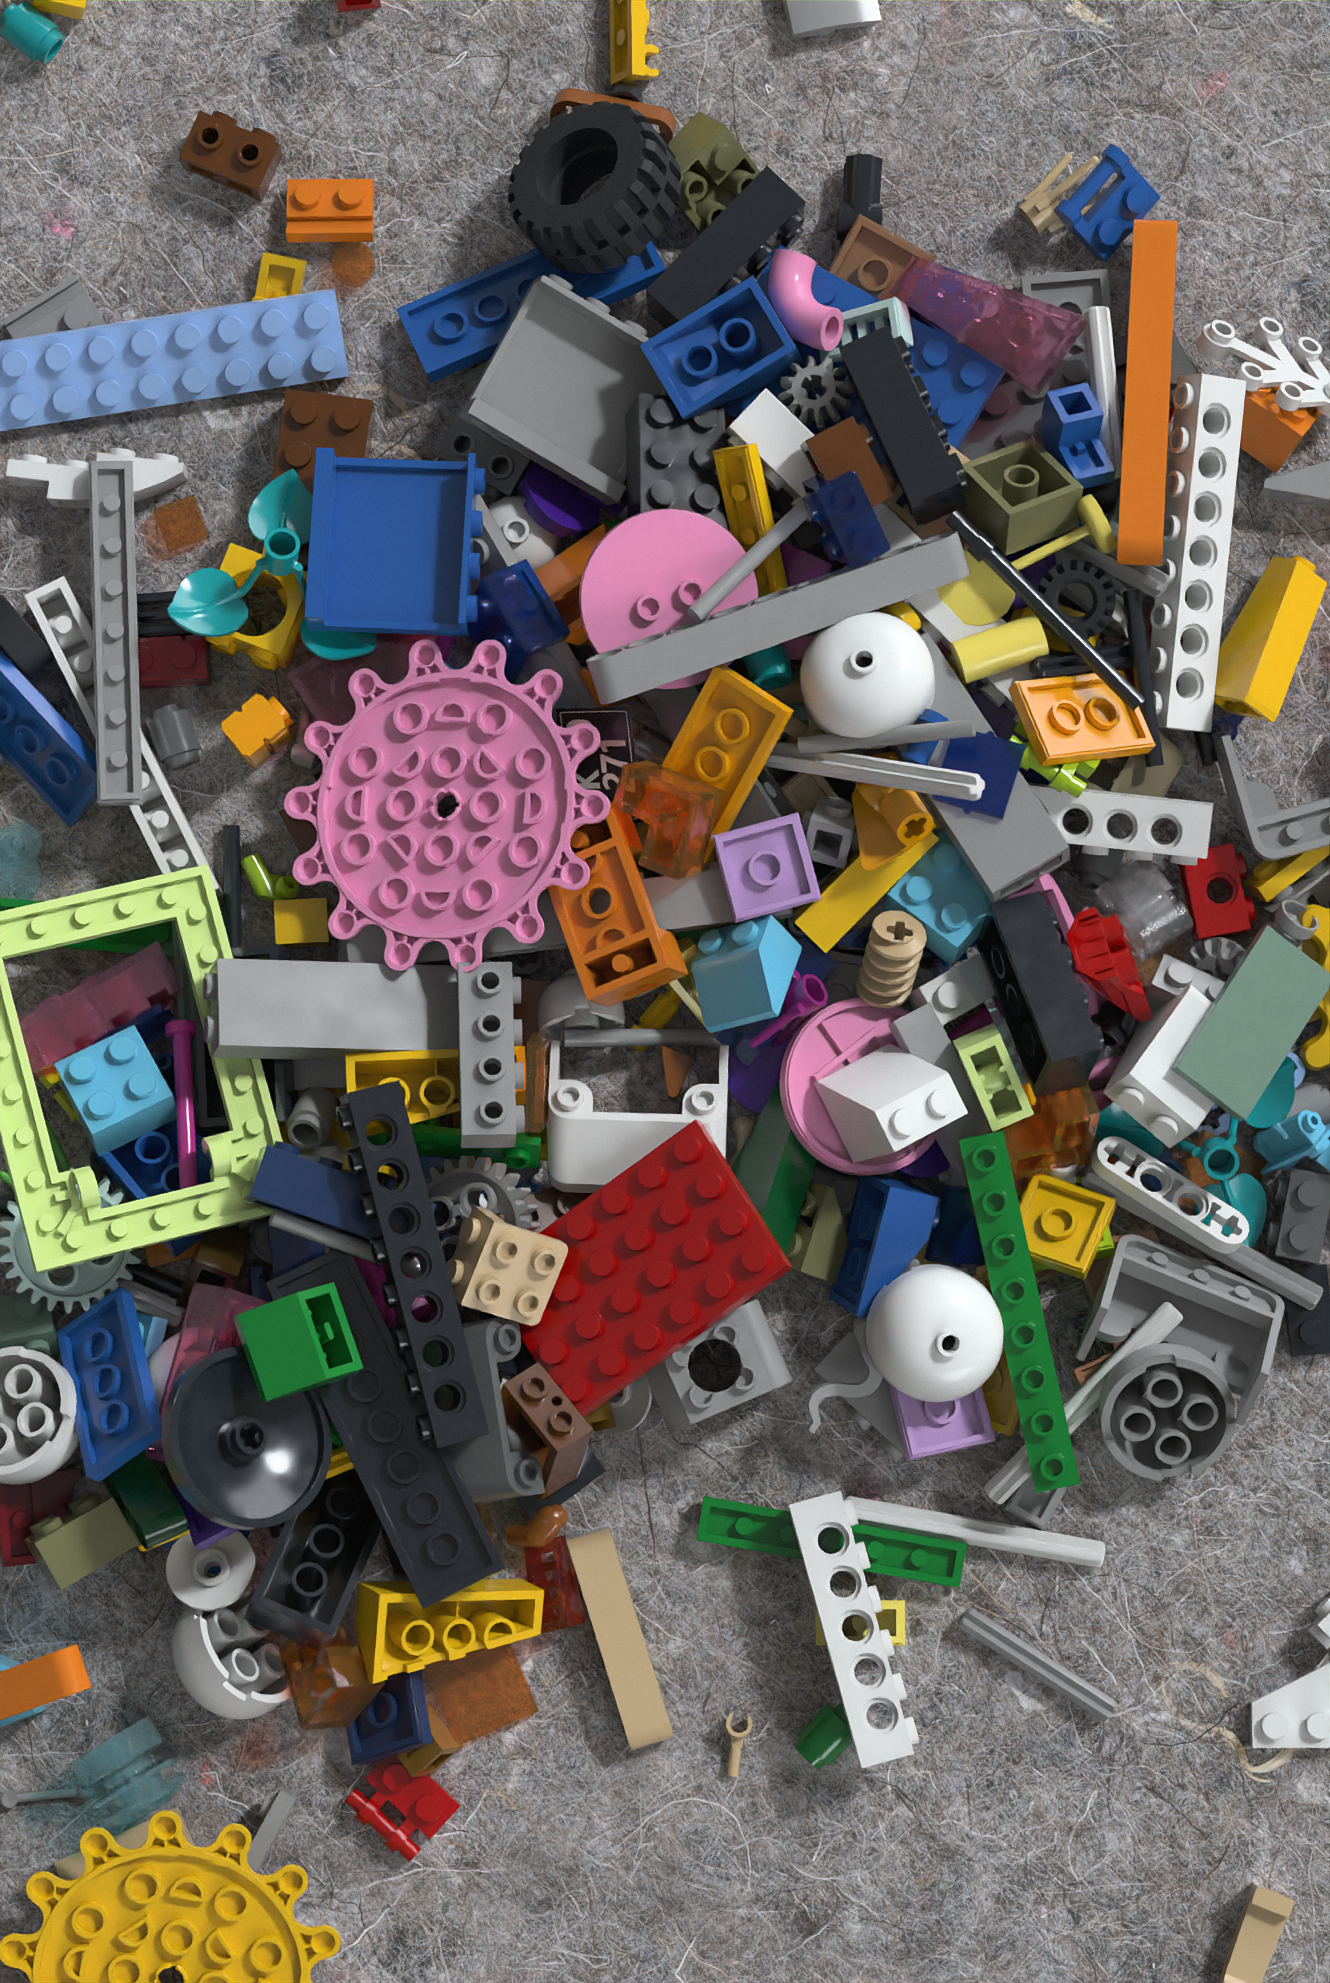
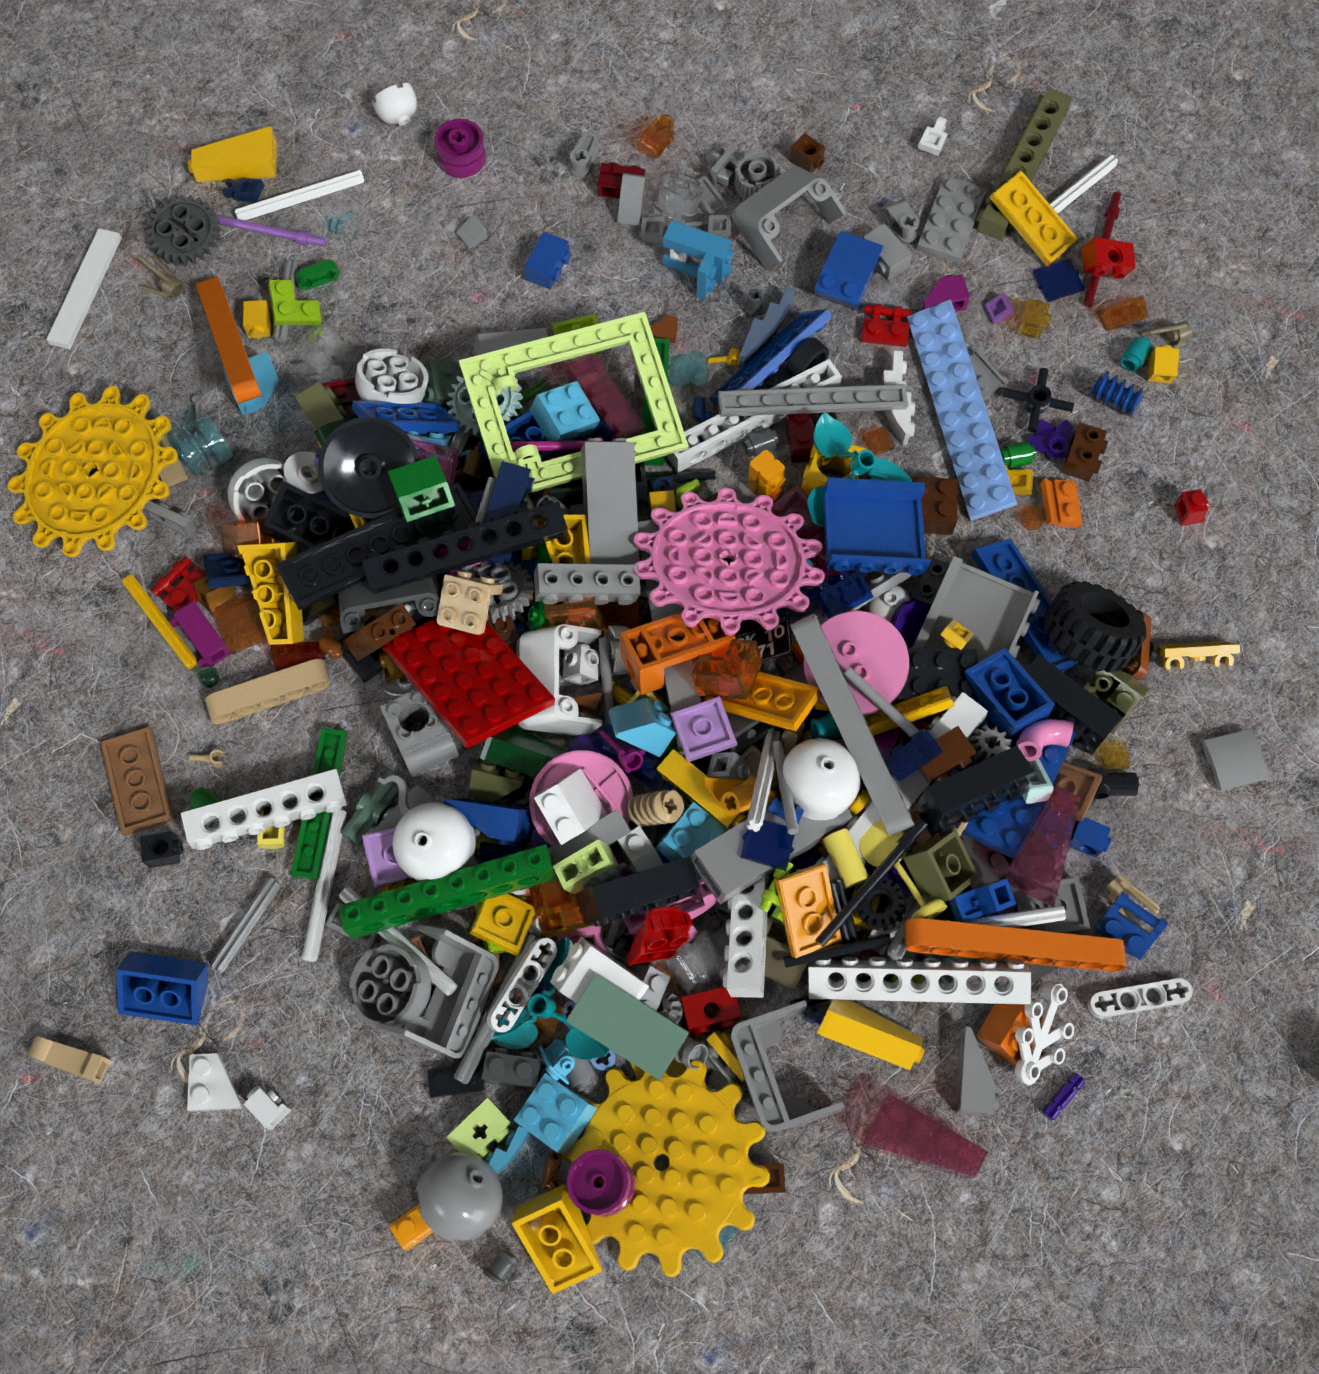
camera: 85 degrees right, 15 degrees down
none -> medium nougat tile [100,726,175,837]
none -> blue slope [117,951,208,1026]
none -> yellow axle [122,574,199,669]
none -> black brick [140,831,183,868]
none -> magenta brick [170,601,231,668]
none -> clear green hinge [197,668,219,688]
none -> sand green piece [341,770,399,846]
none -> white brick [563,644,600,686]
none -> dark blue plate [650,476,675,495]
none -> blue arm [693,397,716,423]
none -> yellow plate [940,619,974,650]
none -> green brick [1000,441,1036,469]
none -> black bar [1002,368,1074,432]
none -> dark purple plate [1028,419,1074,459]
none -> blue brick [1067,817,1112,858]
none -> white beam [1087,978,1193,1018]
none -> blue piece [1089,370,1143,417]
none -> clear yellow tile [1099,742,1131,771]

